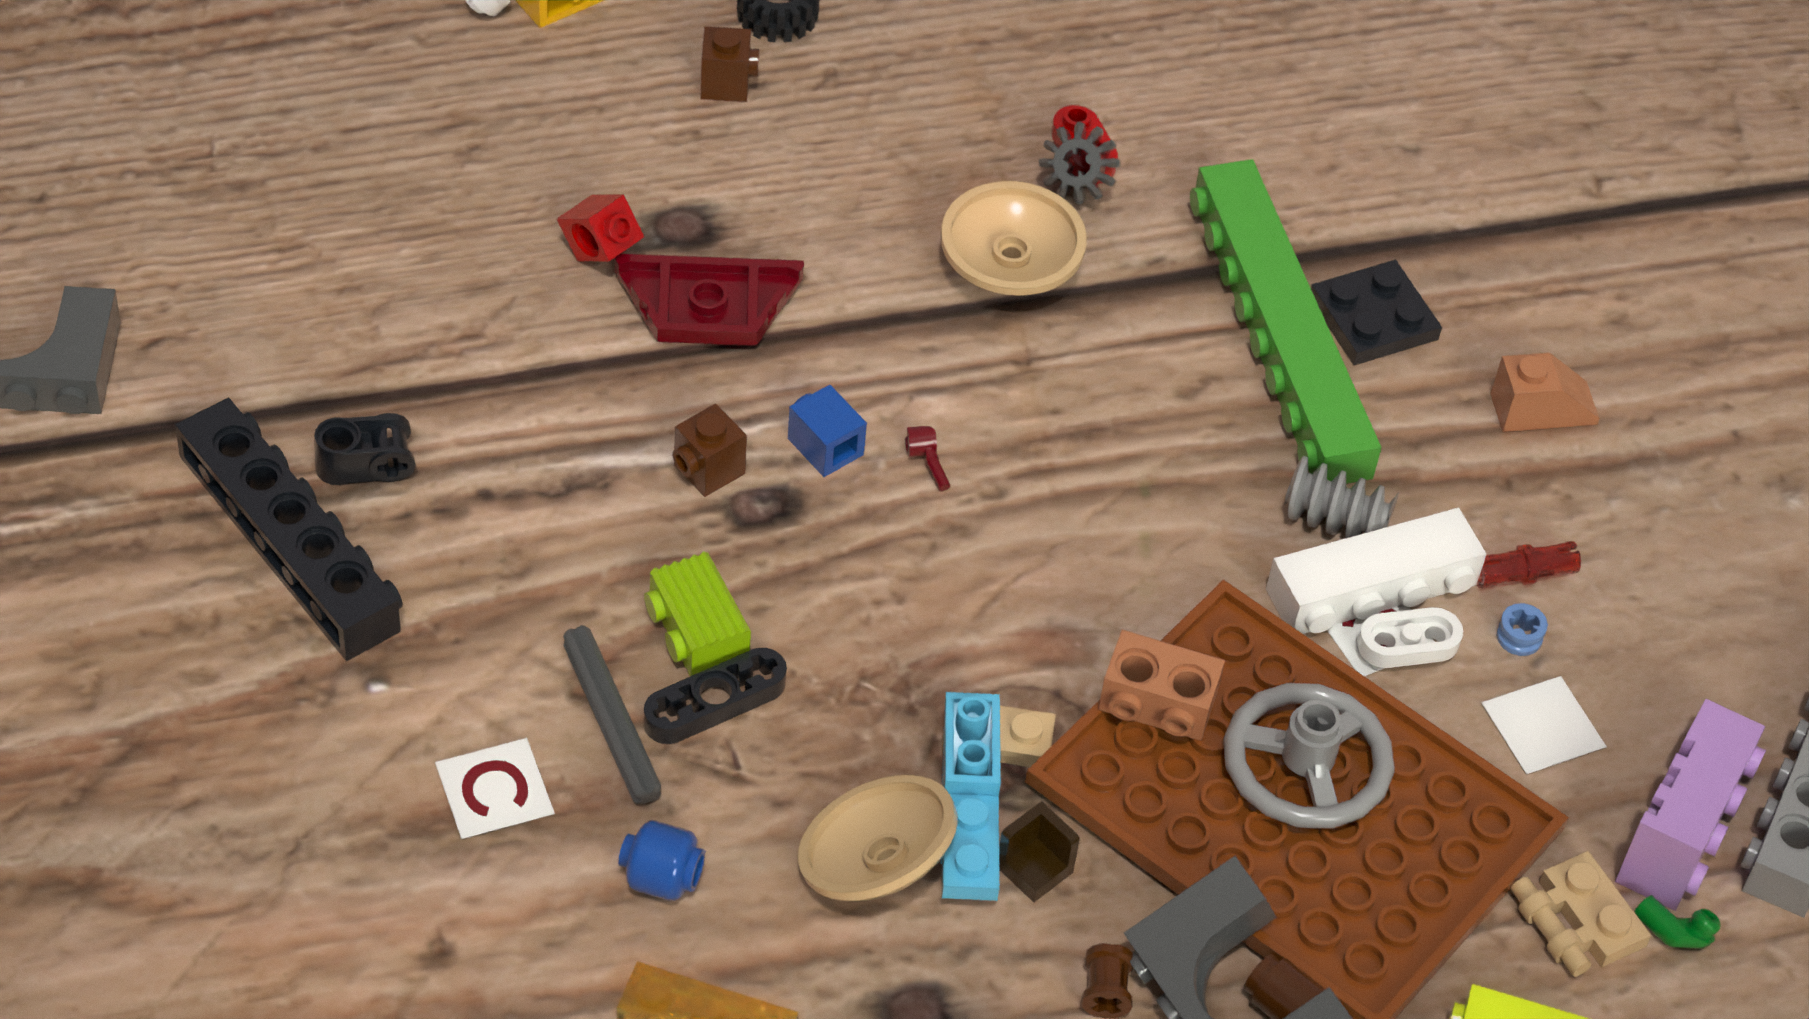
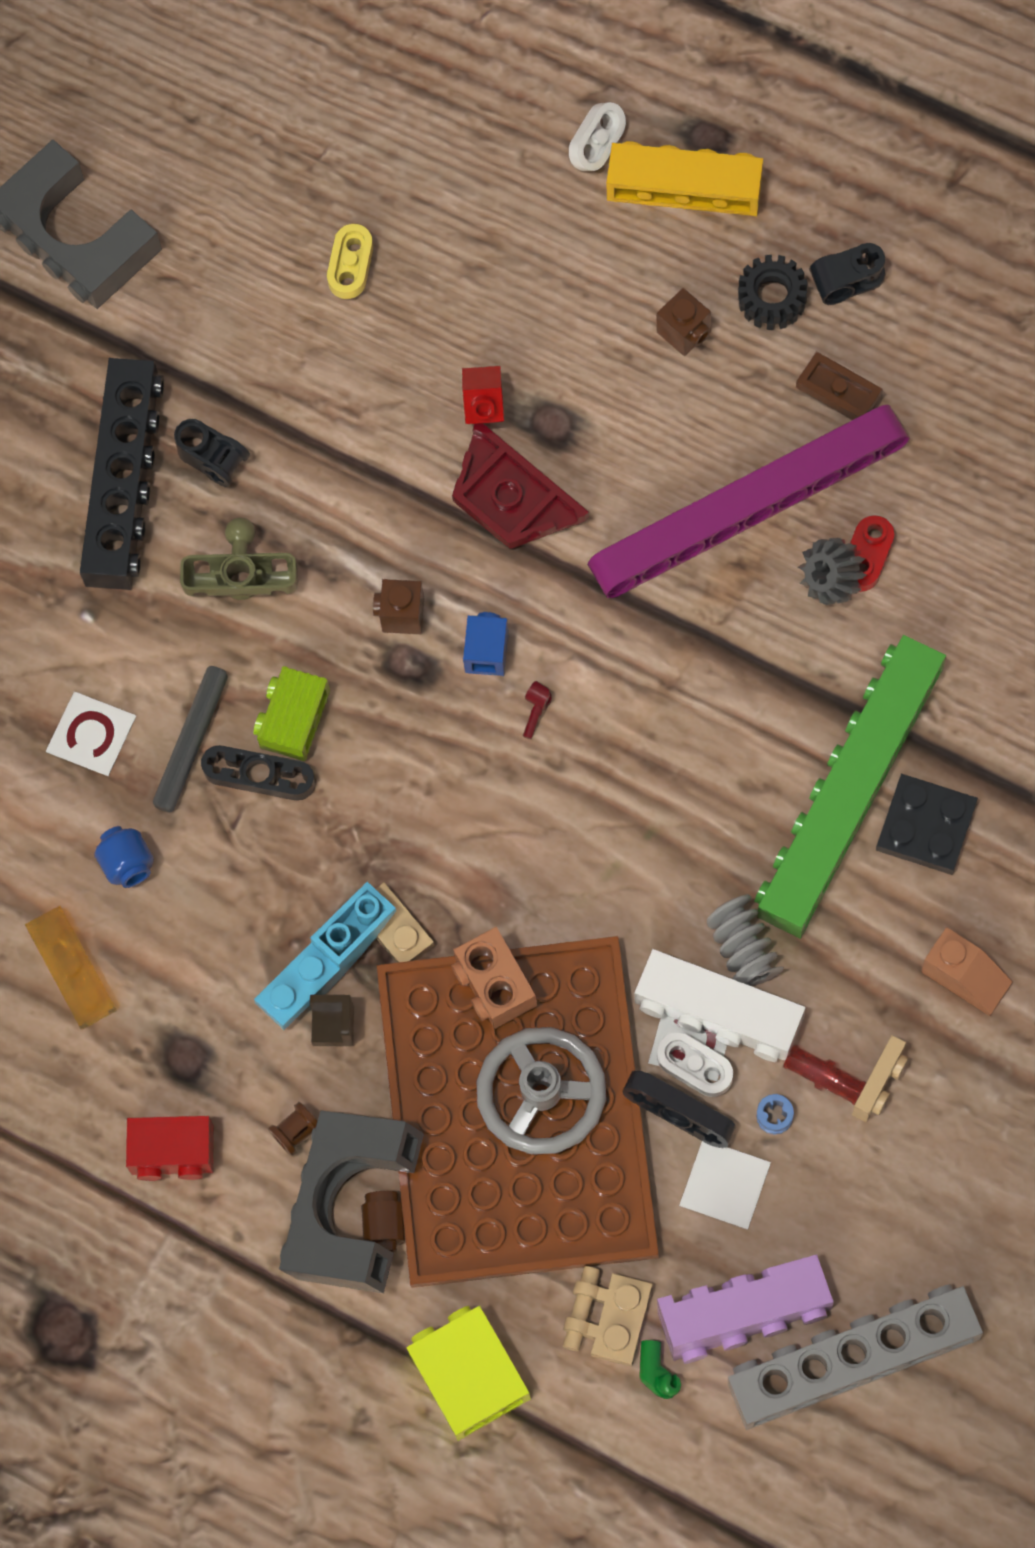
camera: 55 degrees right, 20 degrees up
tan dish [798,775,958,901] -> none
tan dish [941,181,1087,296] -> none
none -> olive piece [180,517,298,600]
none -> light yellow plate [327,224,373,299]
none -> magenta beam [587,404,910,598]
none -> black beam [622,1071,736,1148]
none -> reddish brown plate [796,351,883,420]
none -> tan plate [852,1035,908,1122]

